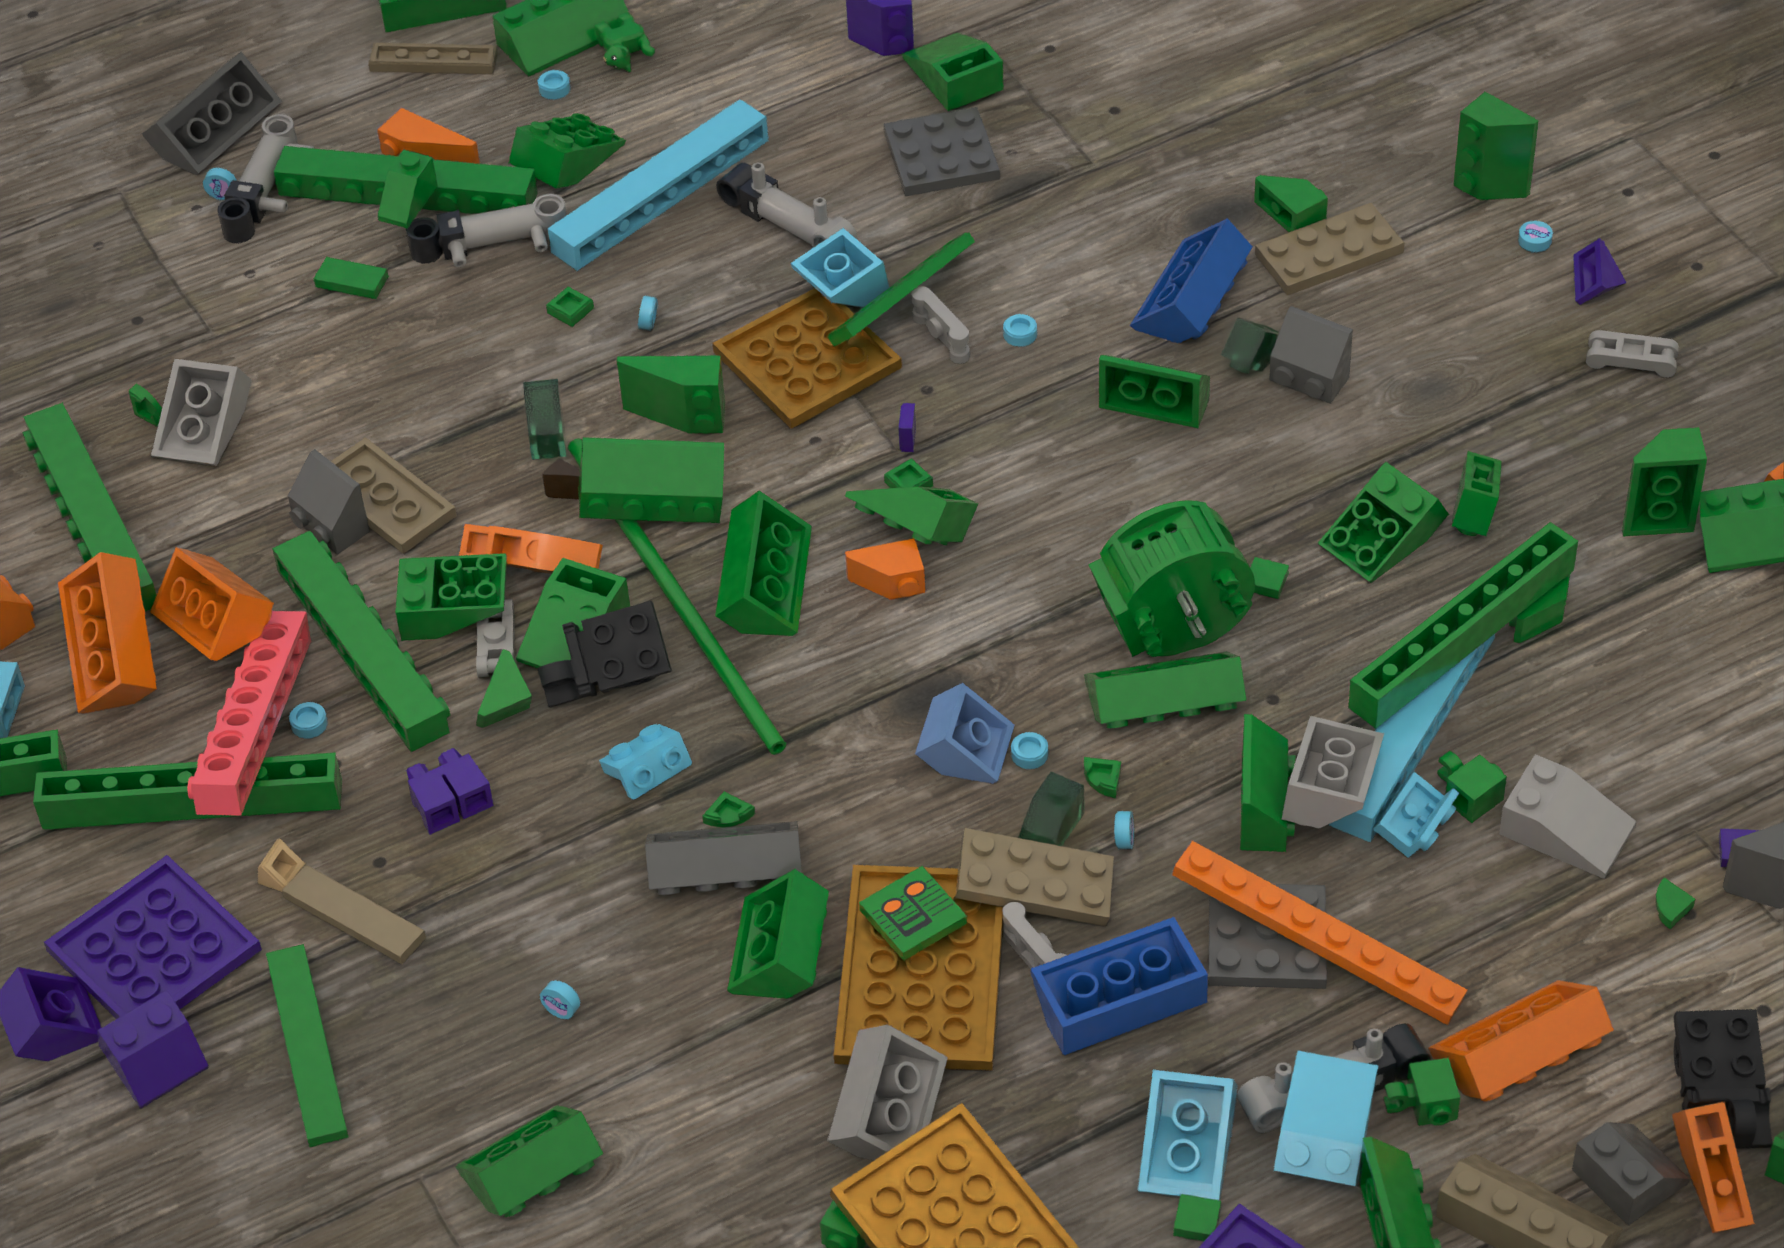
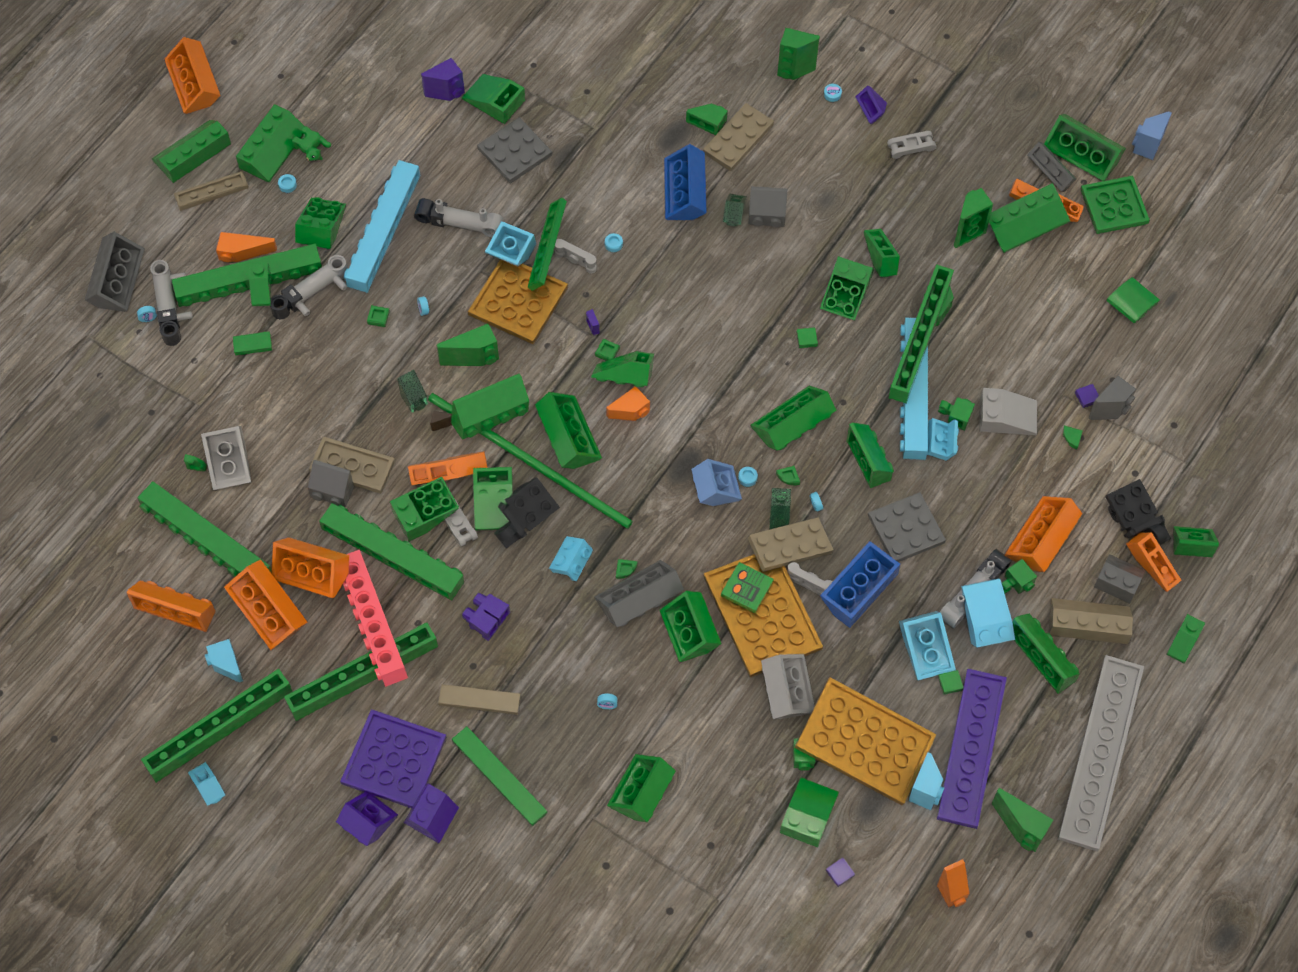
camera: 30 degrees left, 15 degrees up
tan slope [258,839,306,892] -> none
medium azure tile [289,702,328,739] -> none
green slope [476,649,532,728] -> none
green piece [1088,500,1255,657] -> none
green slope [1099,355,1210,428] -> none
orange plate [1172,841,1467,1025] -> none
light grey slope [1282,716,1384,828] -> none

